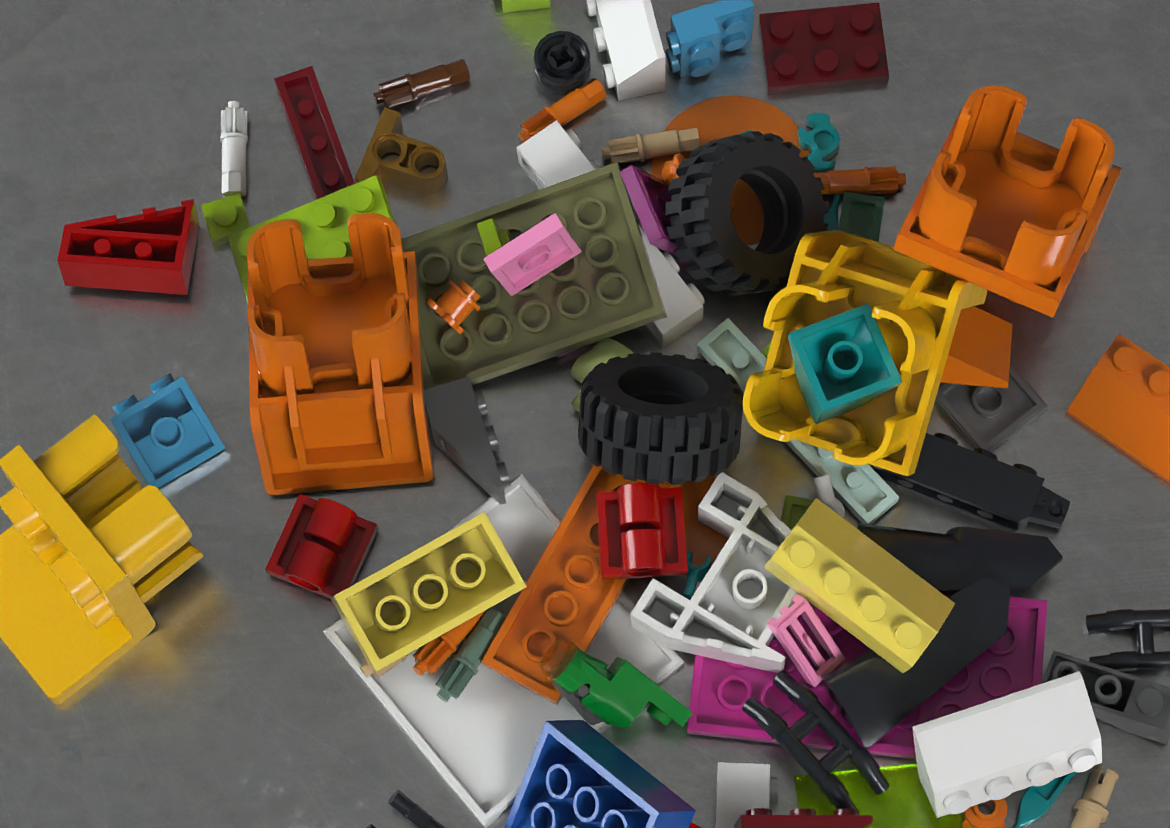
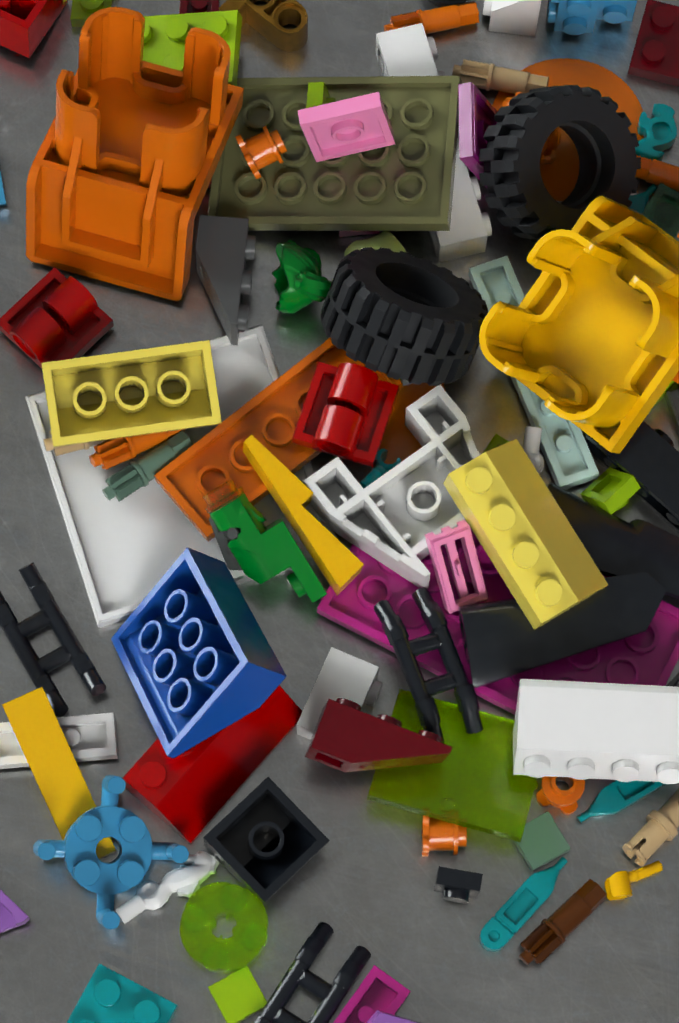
camera: 15 degrees right, 0 degrees up
teal slope [788,304,902,425] -> none
none -> yellow slope [243,434,364,596]
none -> green hair [272,240,332,314]
none -> lime plate [580,467,641,515]

